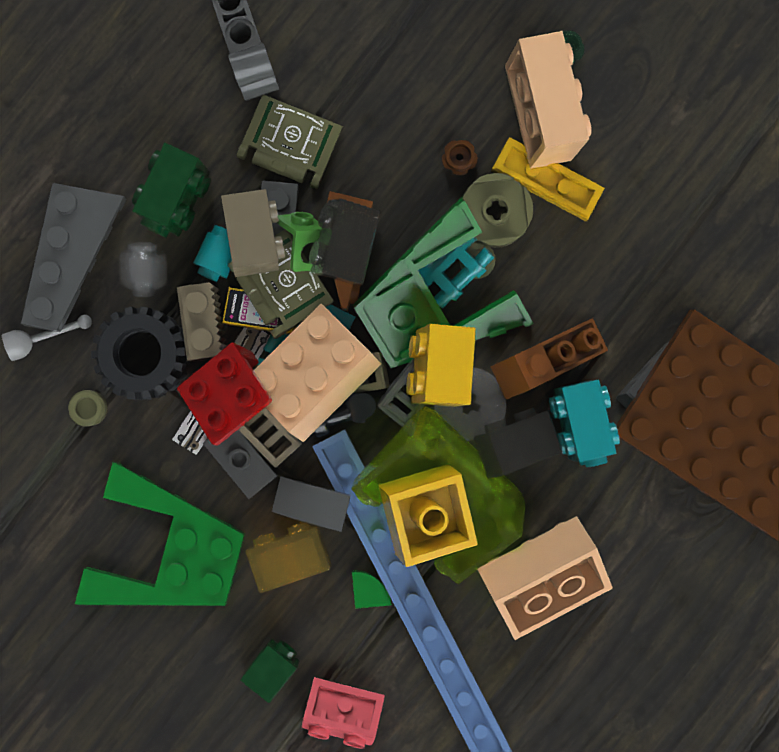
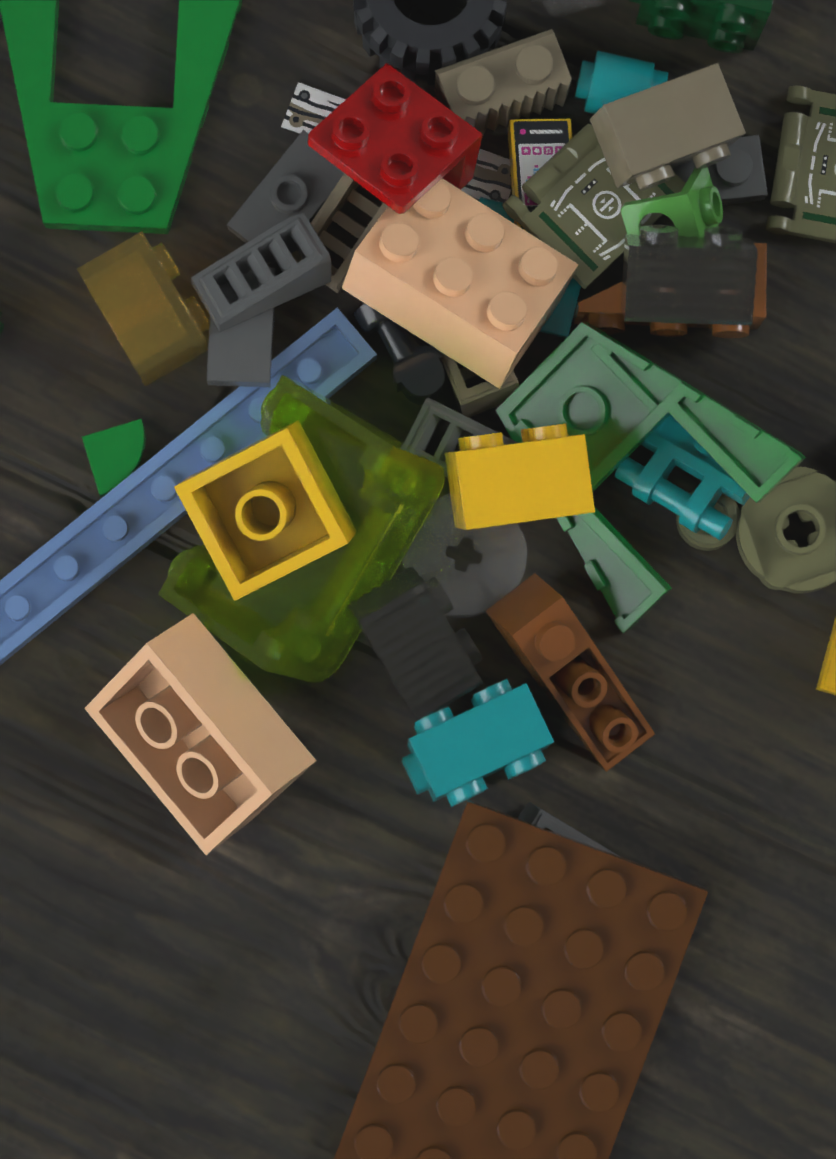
camera: 70 degrees right, 5 degrees down
none -> dark grey slope [191,212,331,332]

